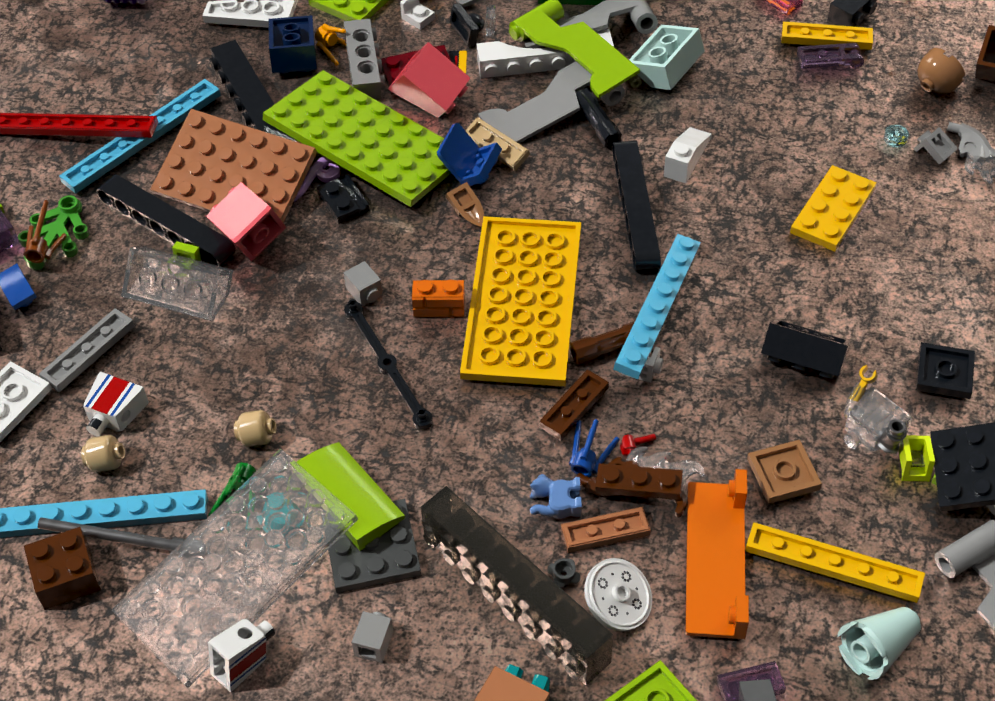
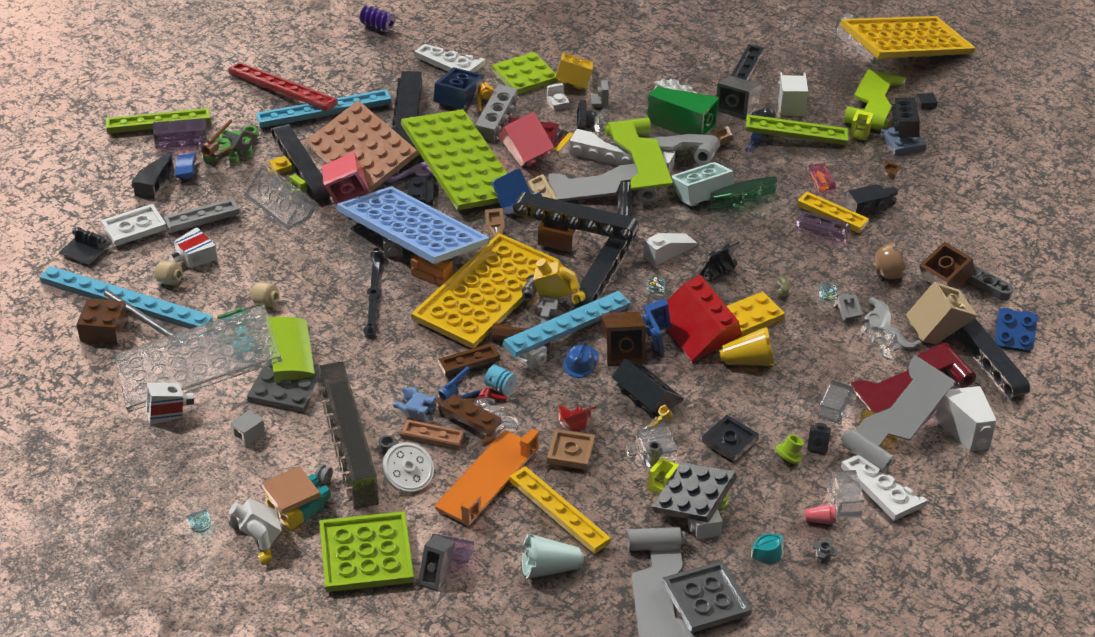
camera: 25 degrees right, 10 degrees down
none -> dark grey bracket [225,130,258,151]
none -> yellow plate [269,156,293,175]
none -> light grey bush [315,464,333,485]
none -> light blue plate [337,186,490,264]
none -> medium azure piece [484,365,517,396]
none -> black beam [513,192,639,241]
none -> yellow torso [522,258,586,304]
none -> reddish brown brick [537,221,583,253]
none -> light grey plate [537,296,559,324]
none -> red piece [558,405,597,432]
none -> blue piece [563,344,599,378]
none -> reddish brown slope [601,312,646,365]
none -> blue bracket [642,299,671,356]
none -> clear light blue tile [647,276,666,293]
none -> red slope [666,275,742,363]
none -> black hinge [699,242,740,280]
none -> clear green slope [709,176,777,209]
none -> yellow cone [719,327,774,366]
none -> olive arm [776,275,792,298]

